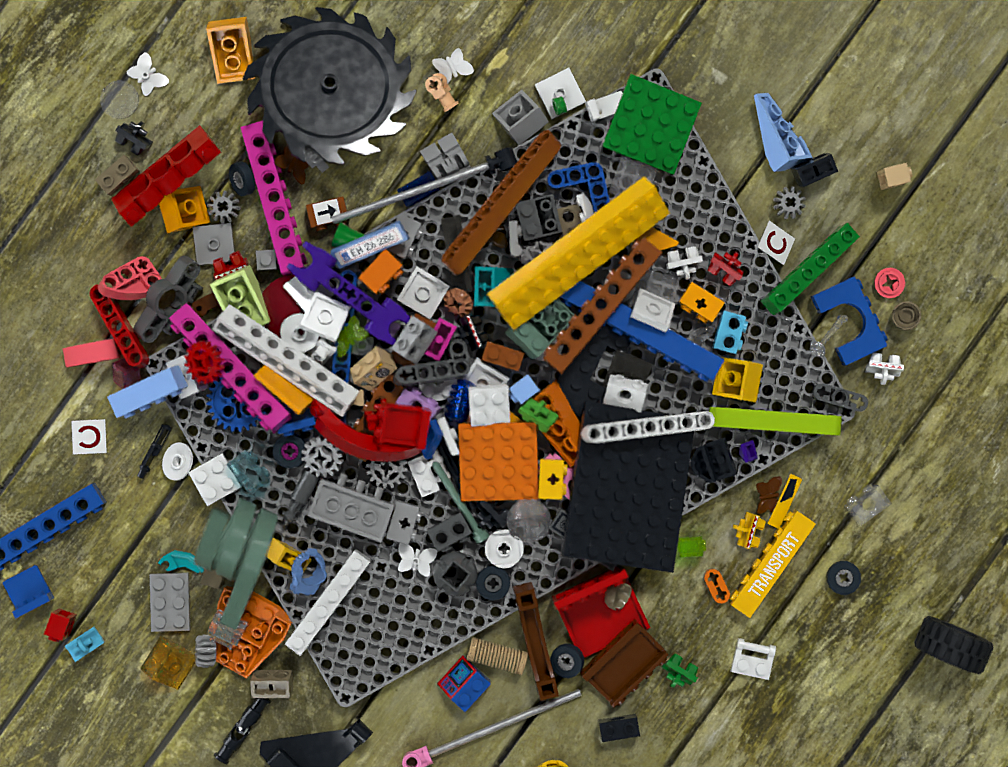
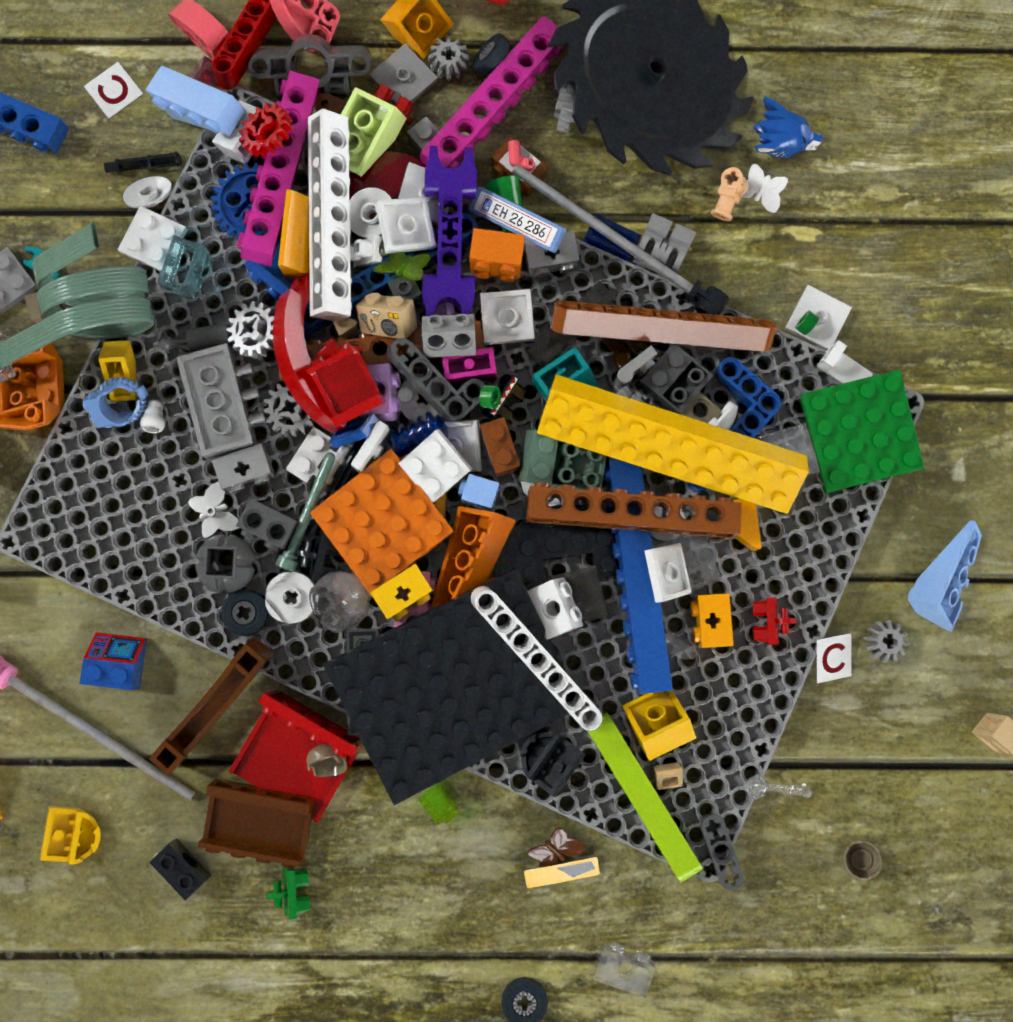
camera: 50 degrees right, 5 degrees down
black bush [273,434,306,469] -> none
reddish brown piece [274,145,310,185] -> none
white arch [285,549,371,656] -> none
nougat gear [443,288,473,317] -> none
tan piece [467,637,528,675] -> none
light grey slope [492,90,549,146] -> none
bright green hips [518,398,559,433] -> none
black bush [550,643,584,678] -> none
white hips [666,246,703,280] -> none
orange beam [704,568,730,604] -> none
medium azure brick [712,311,748,354] -> none
yellow brick [729,509,816,618] -> none
white plate [731,638,776,680] -> none
yellow hips [732,512,766,549] -> none
dark purple slope [739,440,758,463] -> none
green brick [761,222,860,315] -> none
black brick [791,153,838,187] -> none
blue arch [810,276,888,366] -> none
white hips [865,353,904,385] -> none
coral gear [874,268,905,298] -> none
none -> white piece [140,400,165,433]
none -> green axle [479,385,501,409]
none -> coral arm [508,140,535,173]
none -> tan slope [653,762,683,790]
none -> blue piece [754,96,823,159]

